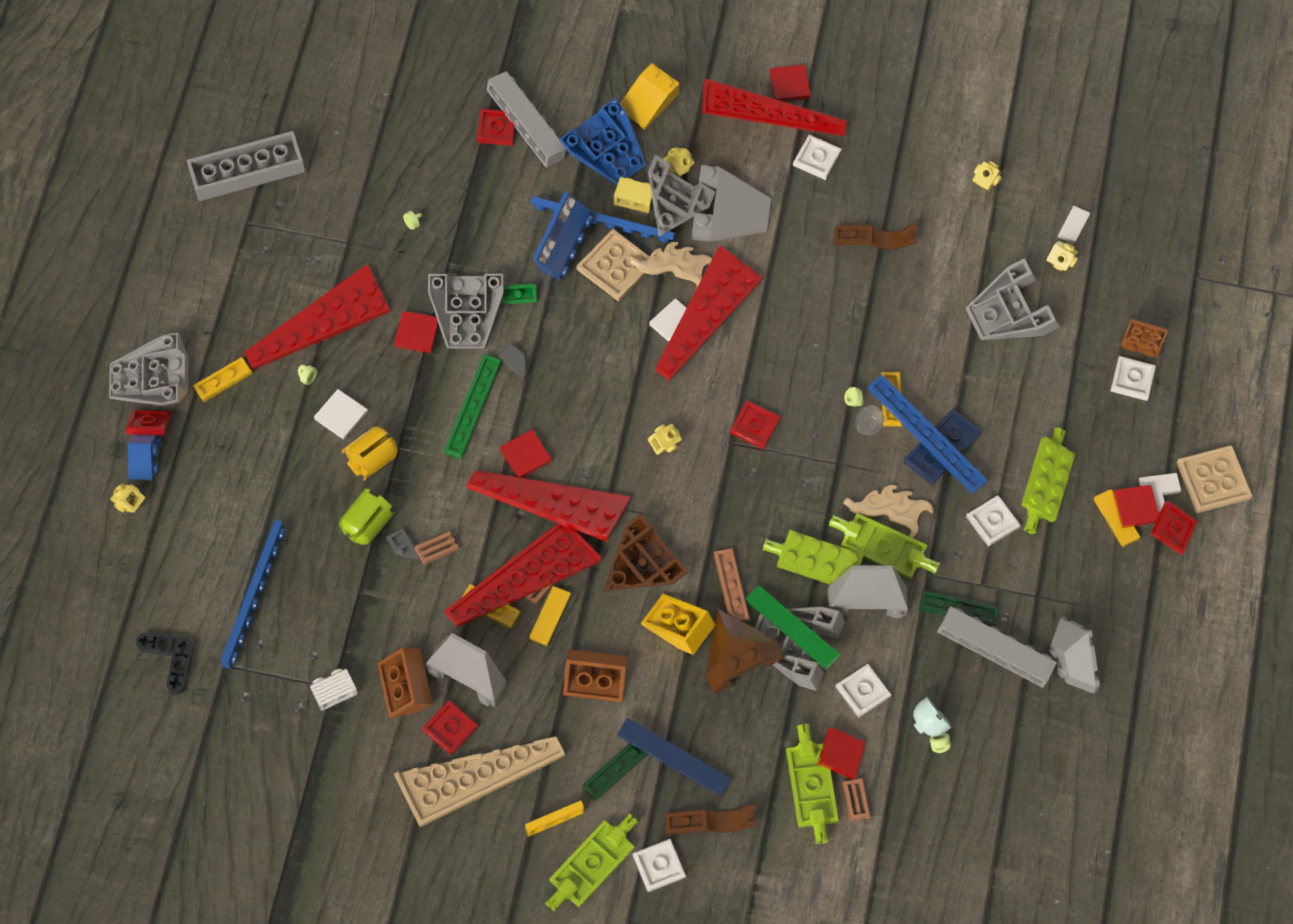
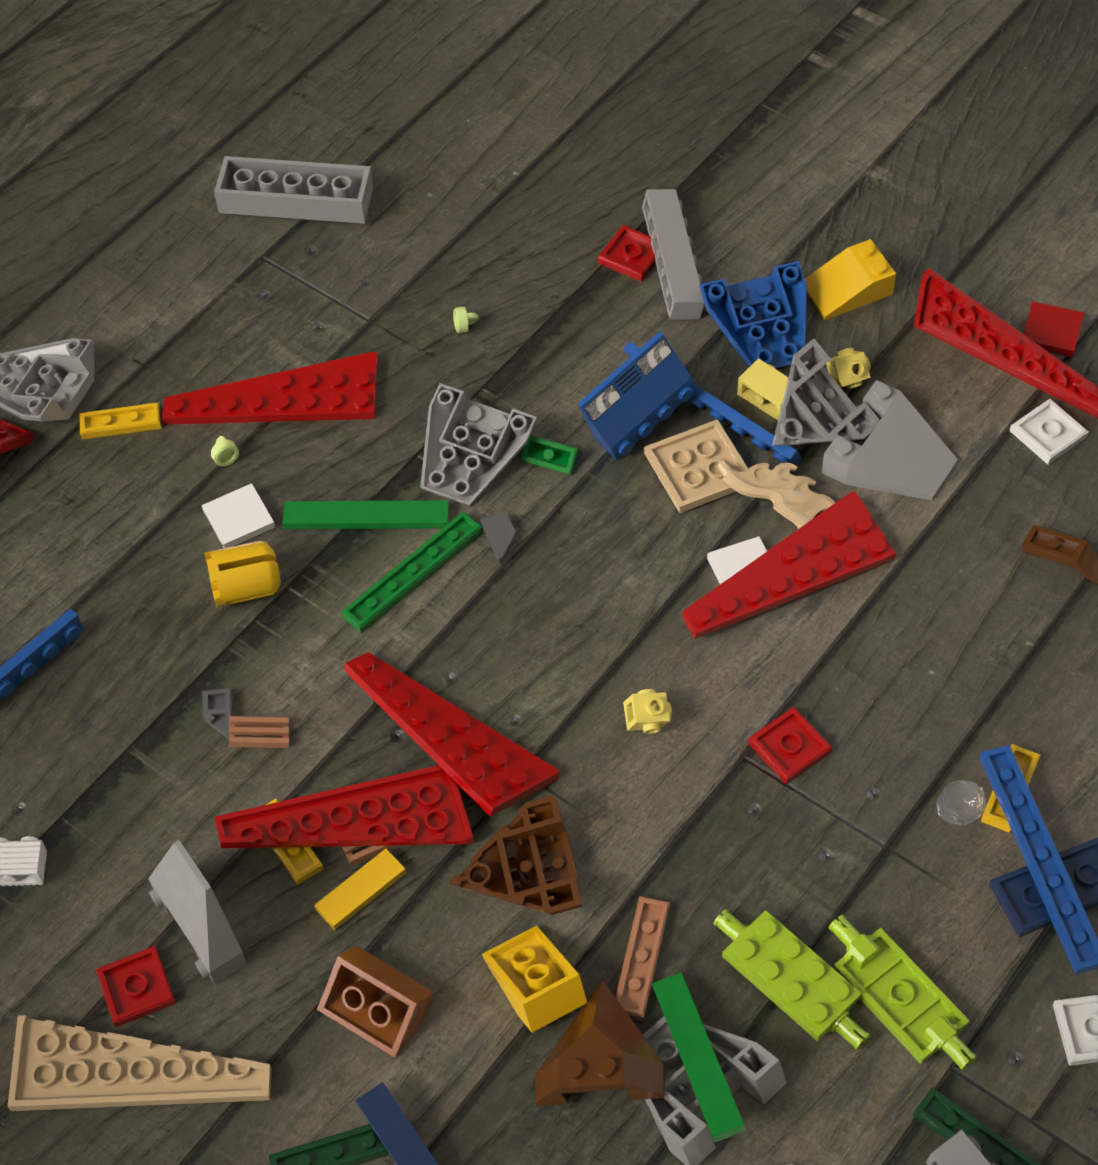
camera: 30 degrees right, 10 degrees down
lime cylinder [339,489,395,545] -> none
dark orange slope [377,648,433,718] -> none
red tile [394,311,439,353] -> none
red tile [499,429,552,478] -> none
light grey wedge [827,565,908,618] -> none
tan piece [843,485,933,538] -> none
yellowish green tile [844,387,864,407] -> none
none -> green tile [282,500,449,529]

